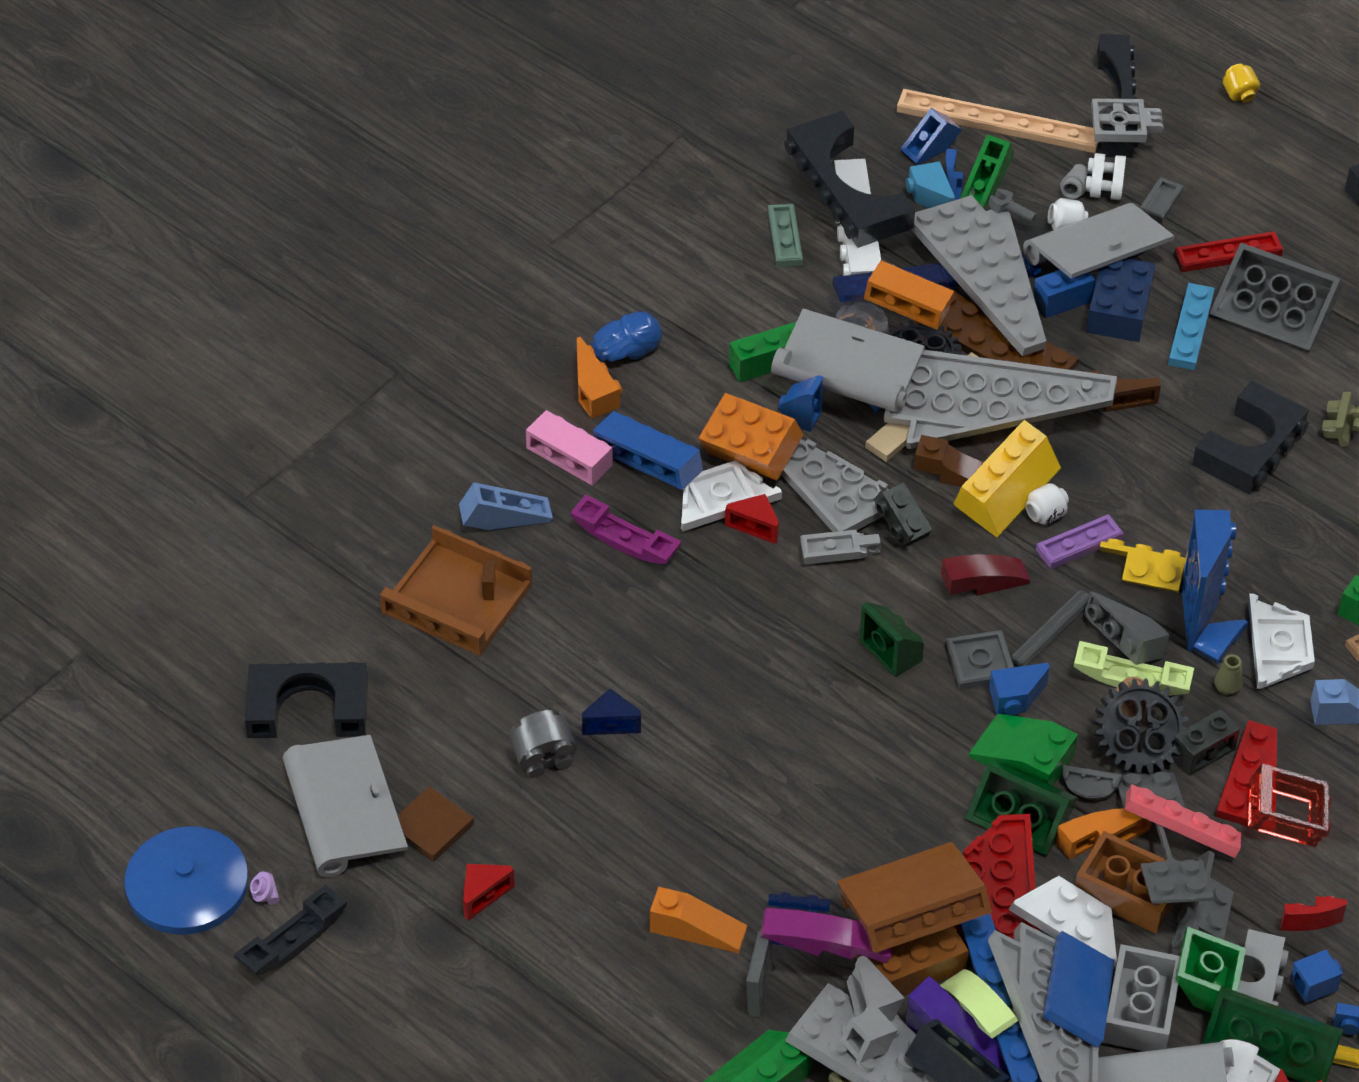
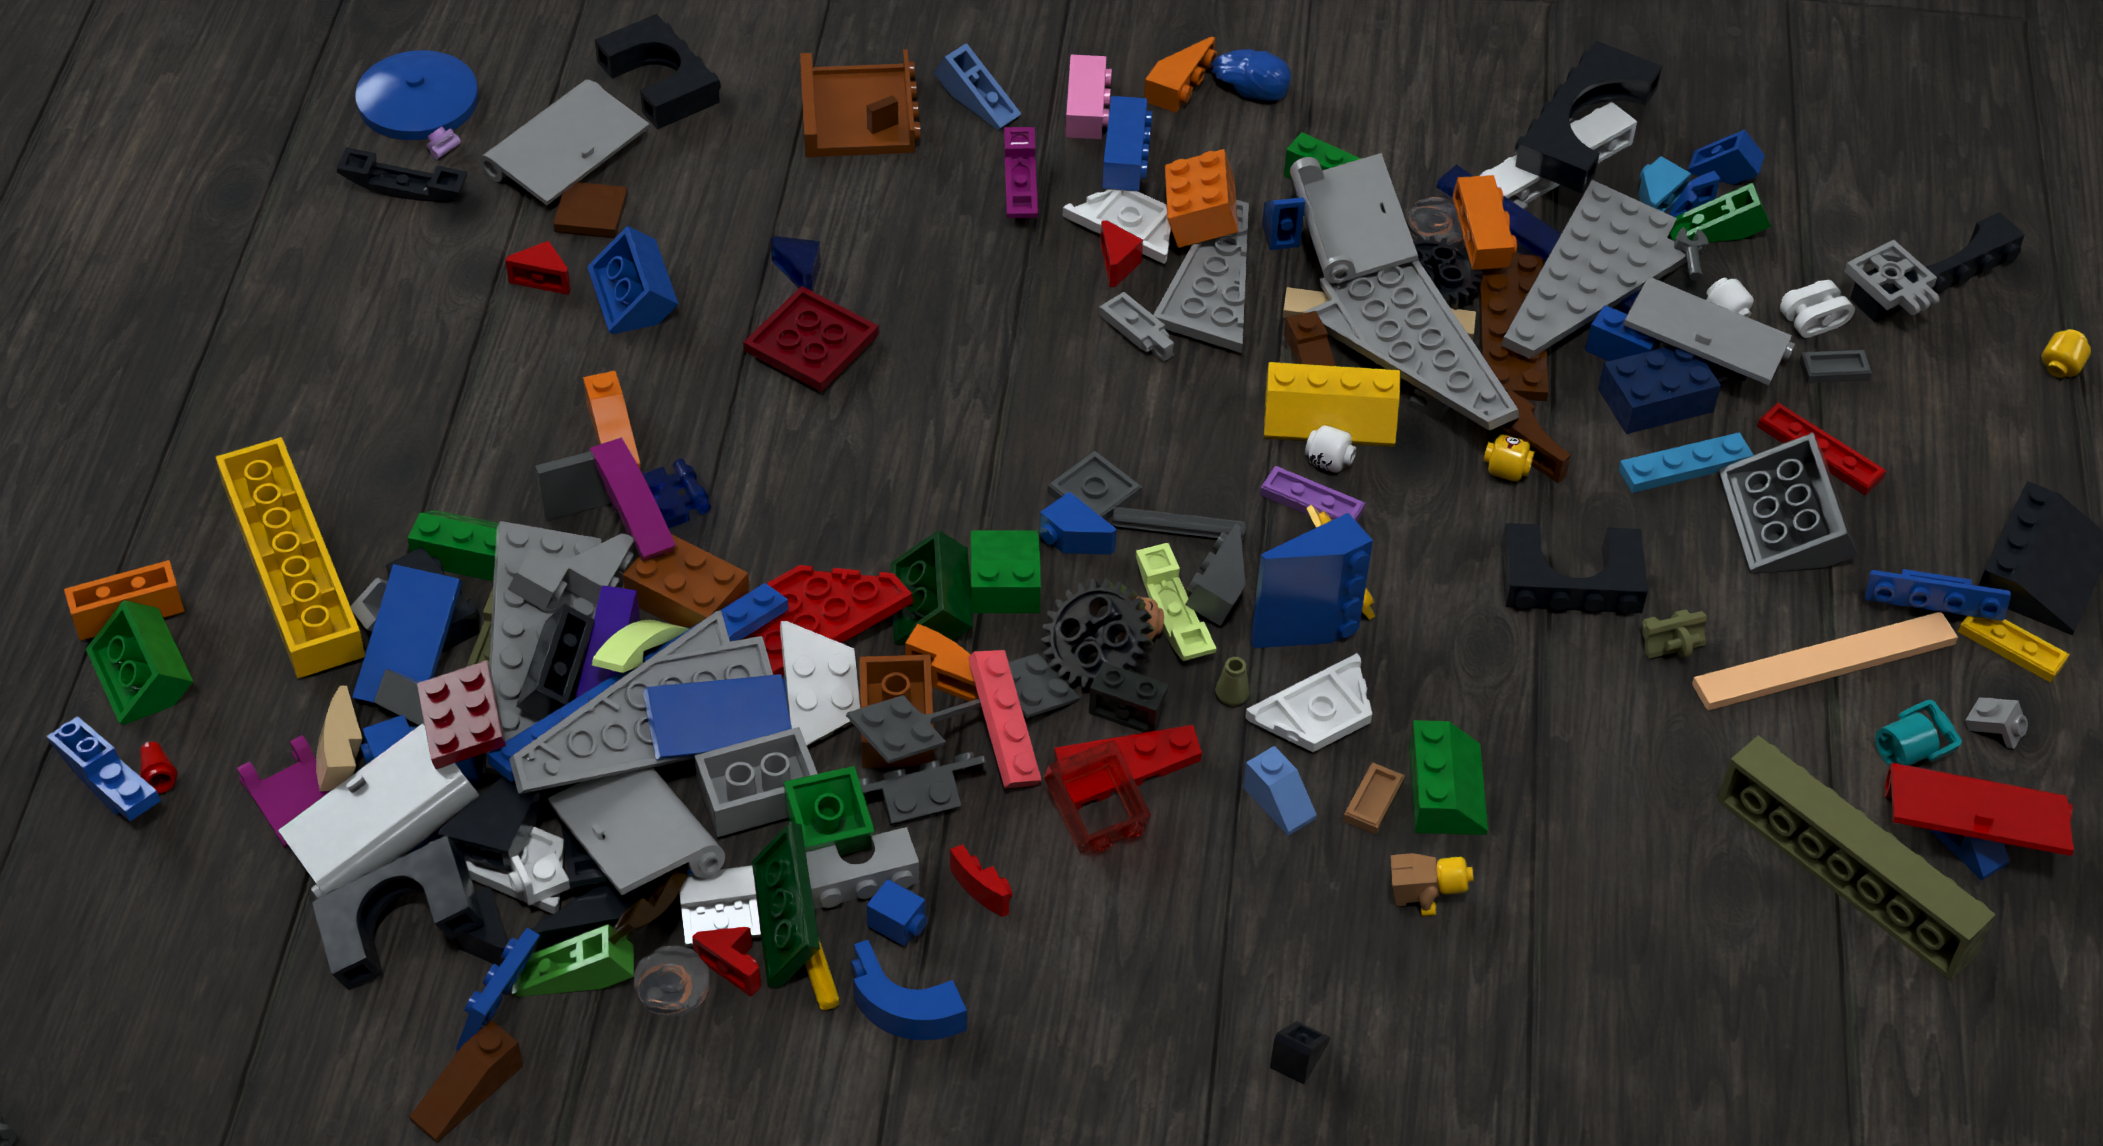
camera: 55 degrees right, 0 degrees up
flat silver brick [509,710,577,778] -> none
sand green tile [768,204,803,268] -> none
dark orange panel [837,842,992,953] -> none
dark green slope [859,602,924,677] -> none
pearl dark grey bracket [874,482,933,547] -> none
light nougat tile [897,89,1099,153] -> none
dark red slope [941,554,1031,596] -> none
light grey cone [1060,164,1088,199] -> none
dark grey tile [1063,765,1123,801] -> none
blue slope [1193,619,1248,664] -> none
none -> blue slope [587,225,678,334]
none -> dark red plate [743,286,879,392]
none -> yellow head [1483,435,1535,481]

